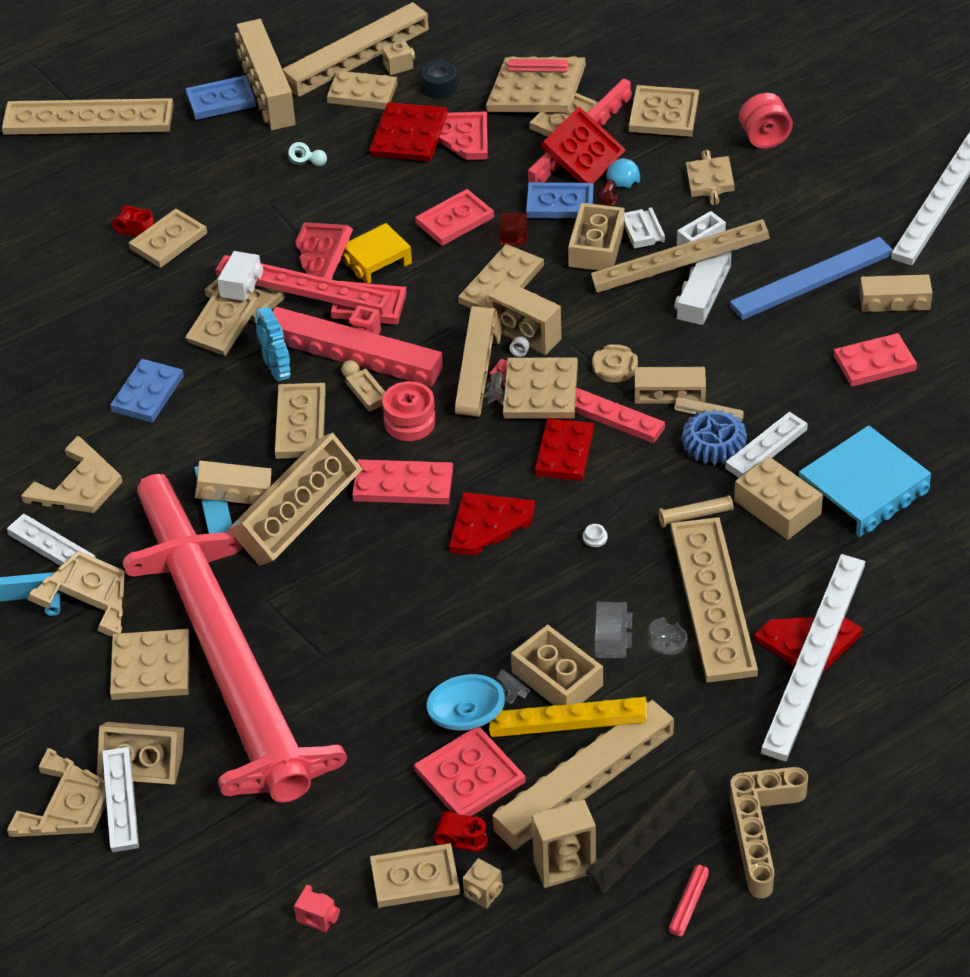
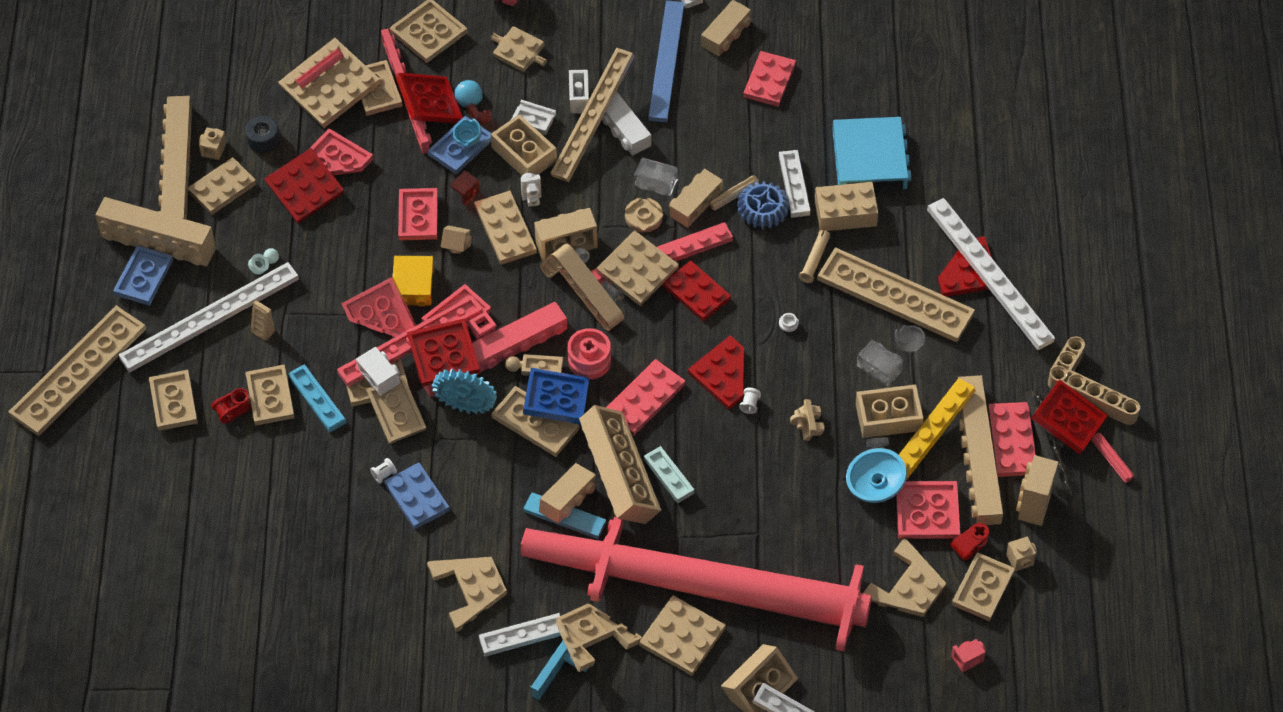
camera: 55 degrees left, 10 degrees up
none -> white plate [119,262,299,373]
none -> tan plate [149,370,198,431]
none -> tan slope [251,300,275,341]
none -> medium azure tile [288,364,346,433]
none -> white bush [370,458,397,484]
none -> red plate [407,318,480,387]
none -> tan brick [441,226,472,253]
none -> medium azure hair [453,119,482,147]
none -> white hips [521,173,541,207]
none -> blue plate [523,368,589,425]
none -> clear brick [634,157,678,196]
none -> light aqua plate [644,446,694,503]
none -> white bush [739,388,761,414]
none -> tan hips [790,399,824,441]
none -> tan wing [863,538,946,617]
none -> coral plate [988,402,1035,477]
none -> red plate [1031,379,1108,455]

